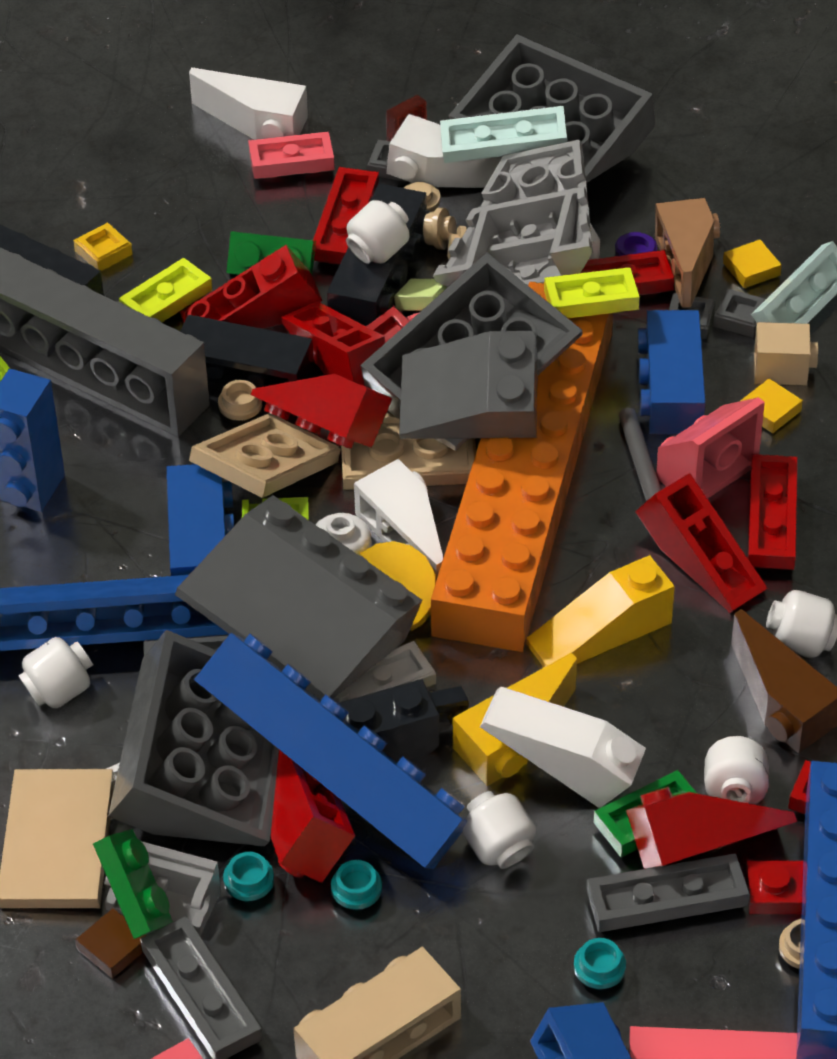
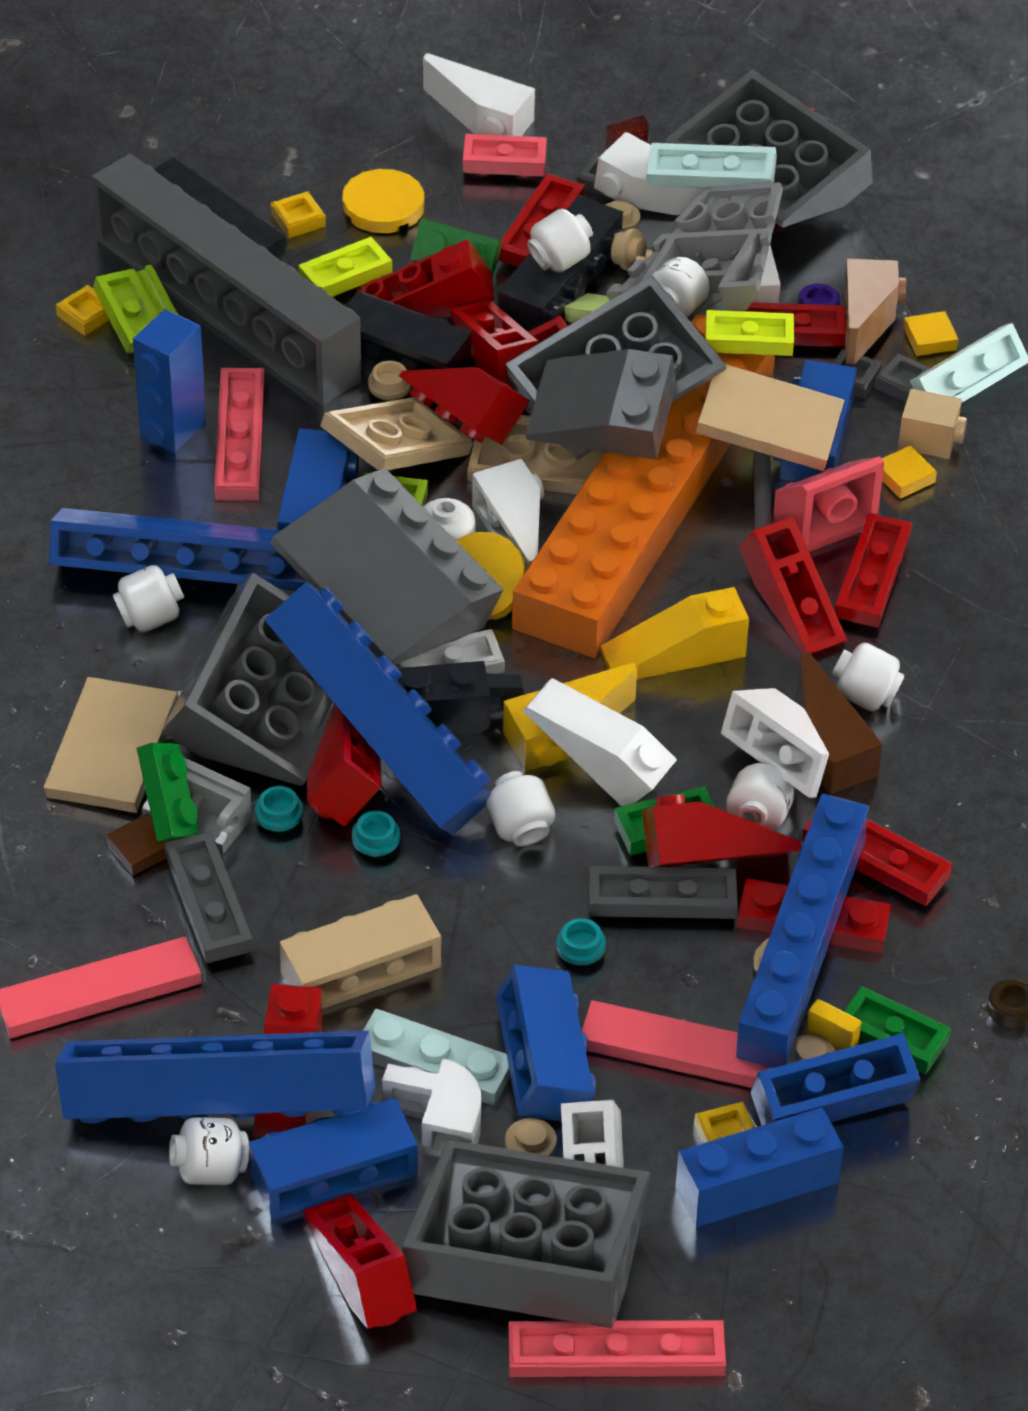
camera: 10 degrees right, 0 degrees up
none -> coral tile [214,368,265,501]
none -> yellow tile [342,169,424,234]
none -> white head [653,257,710,317]
none -> tan tile [695,364,844,471]
none -> white slope [721,688,829,798]

